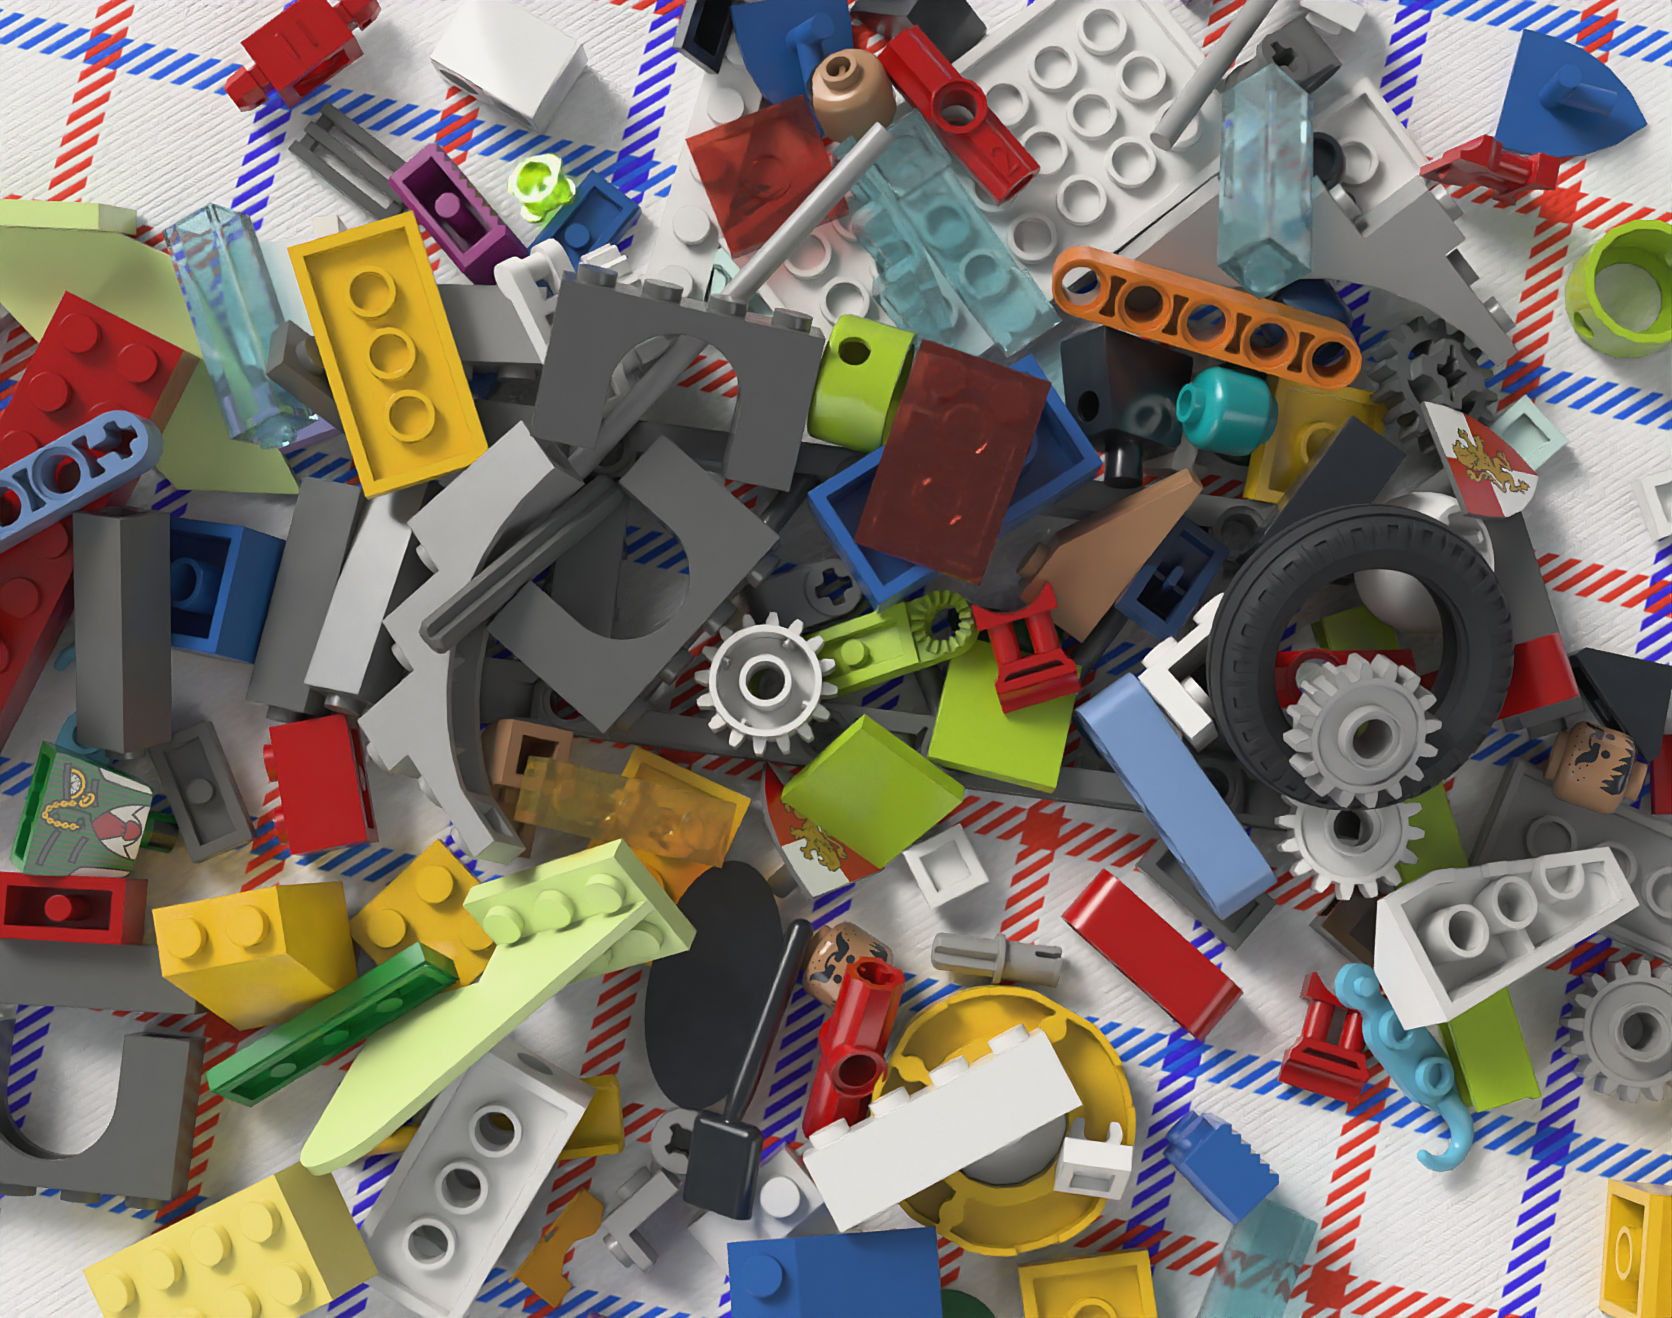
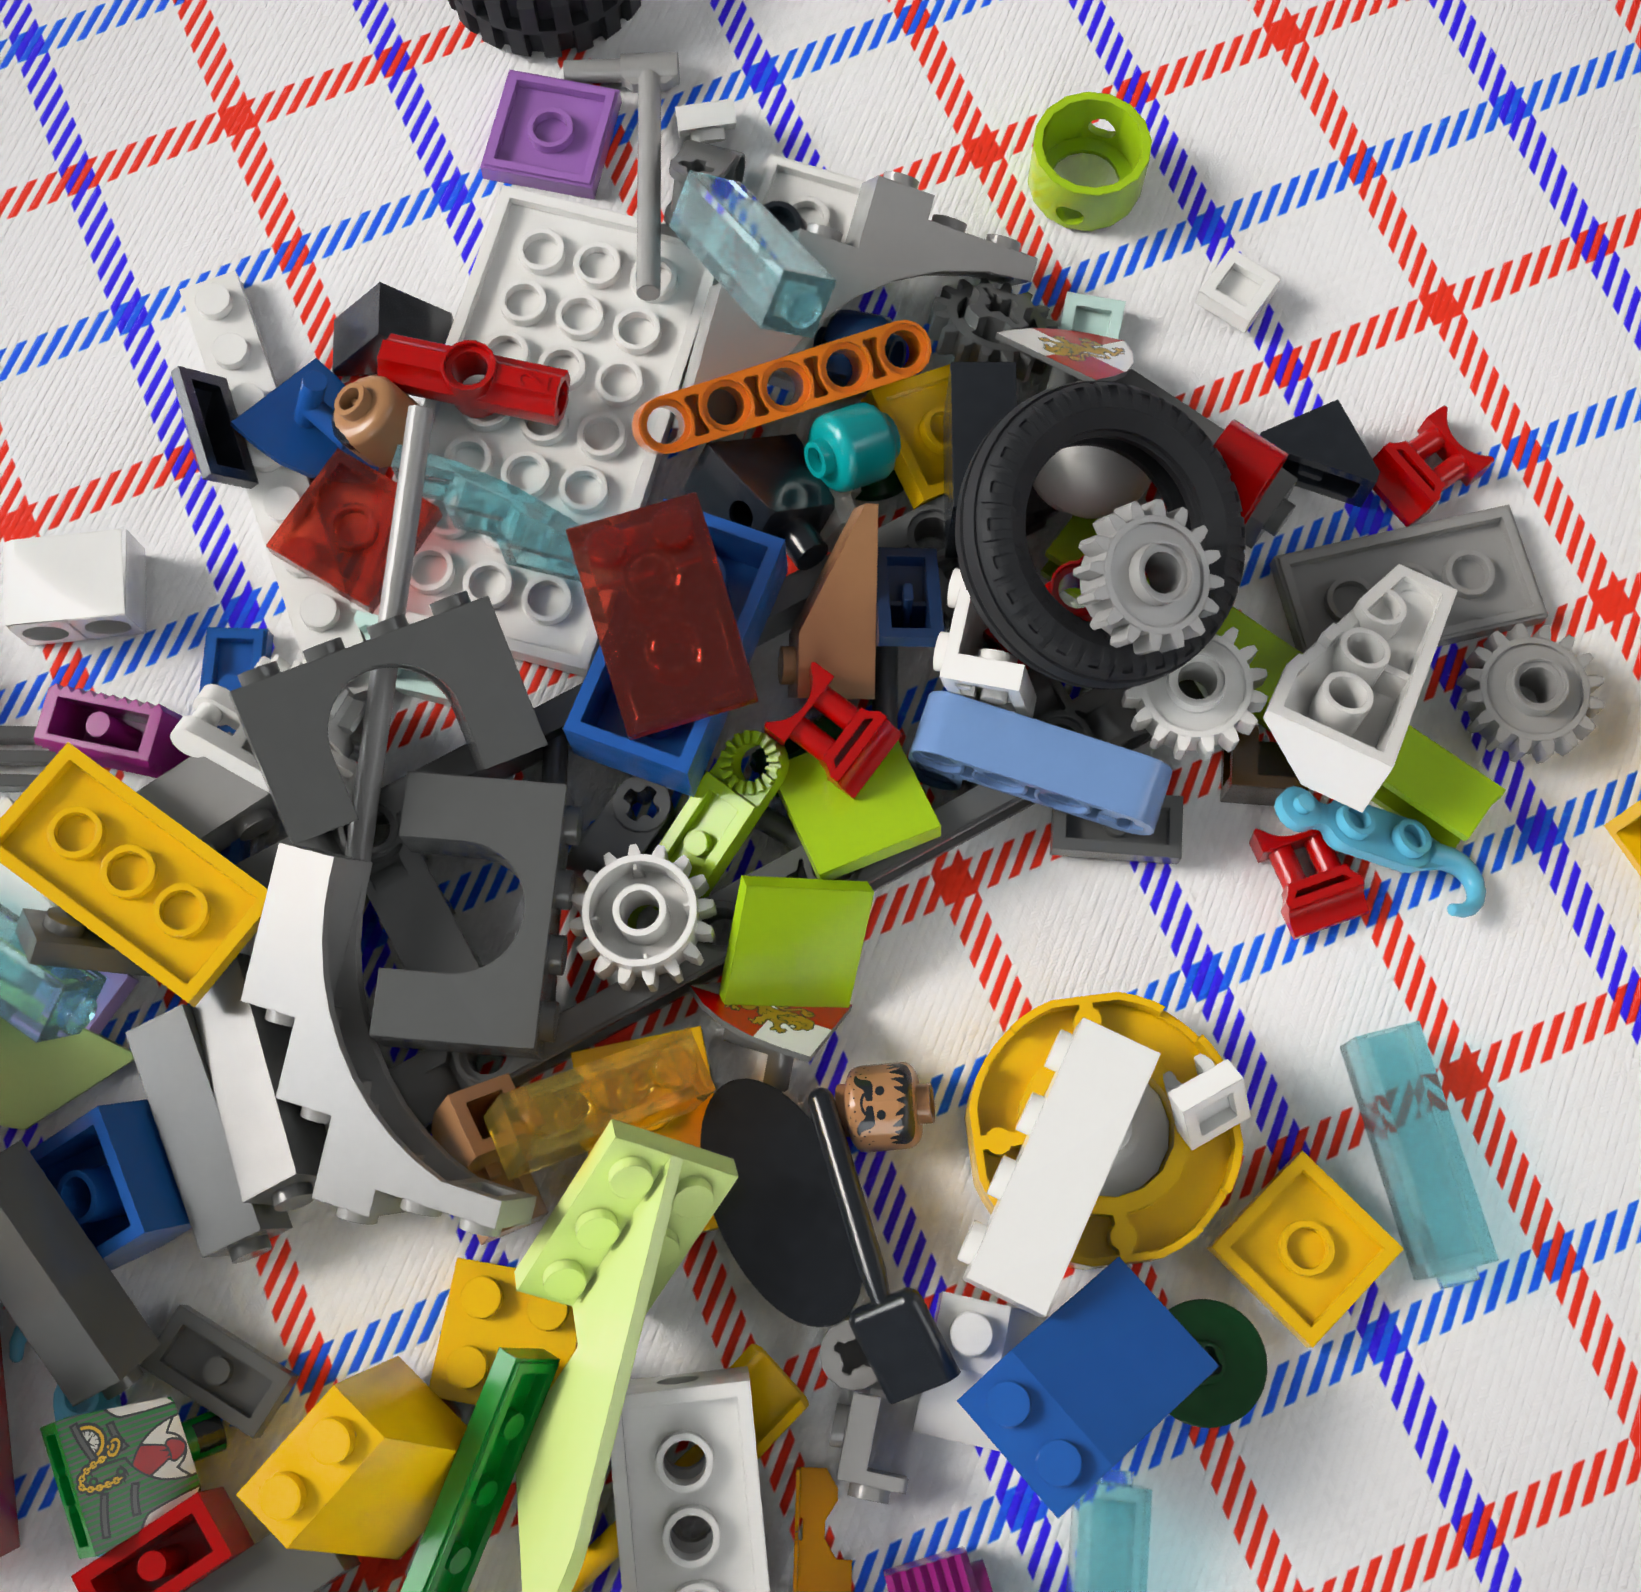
camera: 35 degrees left, 10 degrees down
red brick [263,713,379,856] -> none
dark grey axle [419,474,624,654] -> none
clear neon green plate [507,153,578,224] -> none
red piece [802,956,906,1139] -> none
lime piece [807,314,918,455] -> none
clear light blue slope [873,108,1062,358] -> none
white plate [902,823,989,910] -> none
light grey axle [931,932,1062,988] -> none
red beam [1061,868,1244,1042] -> none
blue brick [1162,1110,1279,1225] -> none
red piece [1419,134,1561,206] -> none
blue shield [1494,29,1648,158] -> none
medium nougat head [1543,721,1648,814] -> none

